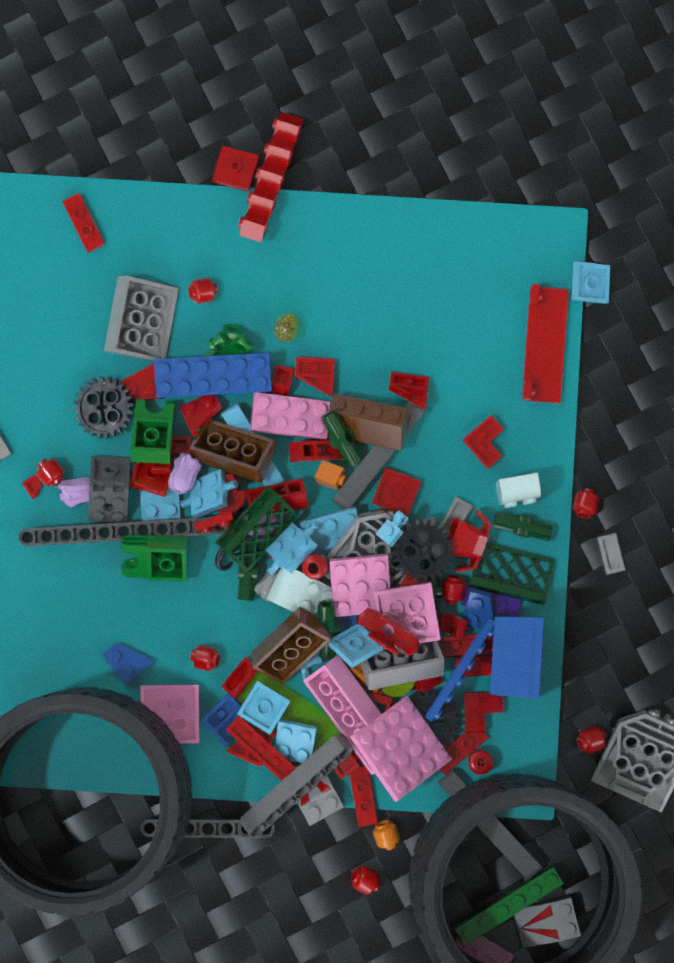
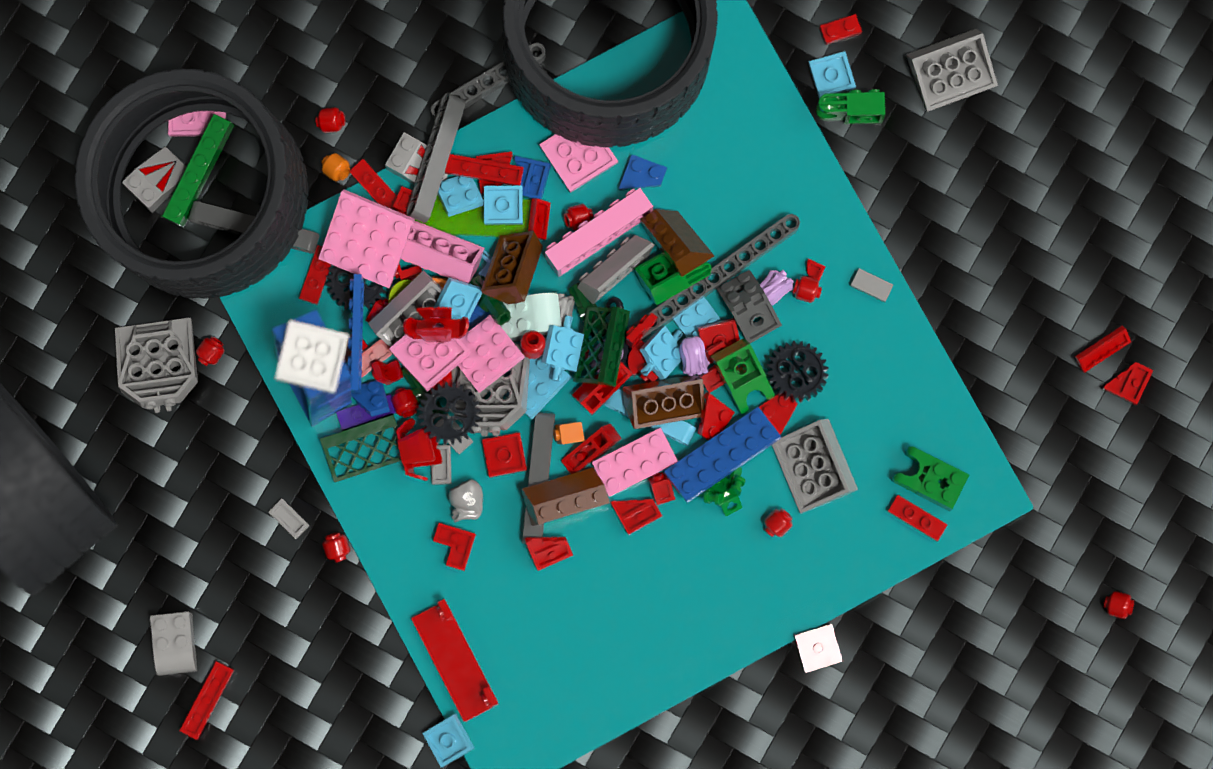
camera: 150 degrees right, 5 degrees down
red brick [238,112,303,242] -> none
clear yellow head [273,313,301,343] -> none
dark green piece [321,410,363,467] -> none
medium azure plate [376,511,409,547] -> none
red plate [464,693,504,733] -> none
red head [468,749,493,775] -> none
dark green piece [493,511,553,542] -> none
light aqua brick [495,473,541,508] -> none
none -> white plate [275,321,349,394]
none -> light grey piece [449,479,483,522]
none -> bright pink brick [545,188,653,278]
none -> light grey slope [578,235,654,304]
none -> reddish brown slope [640,209,714,277]
none -> green brick [892,446,969,511]

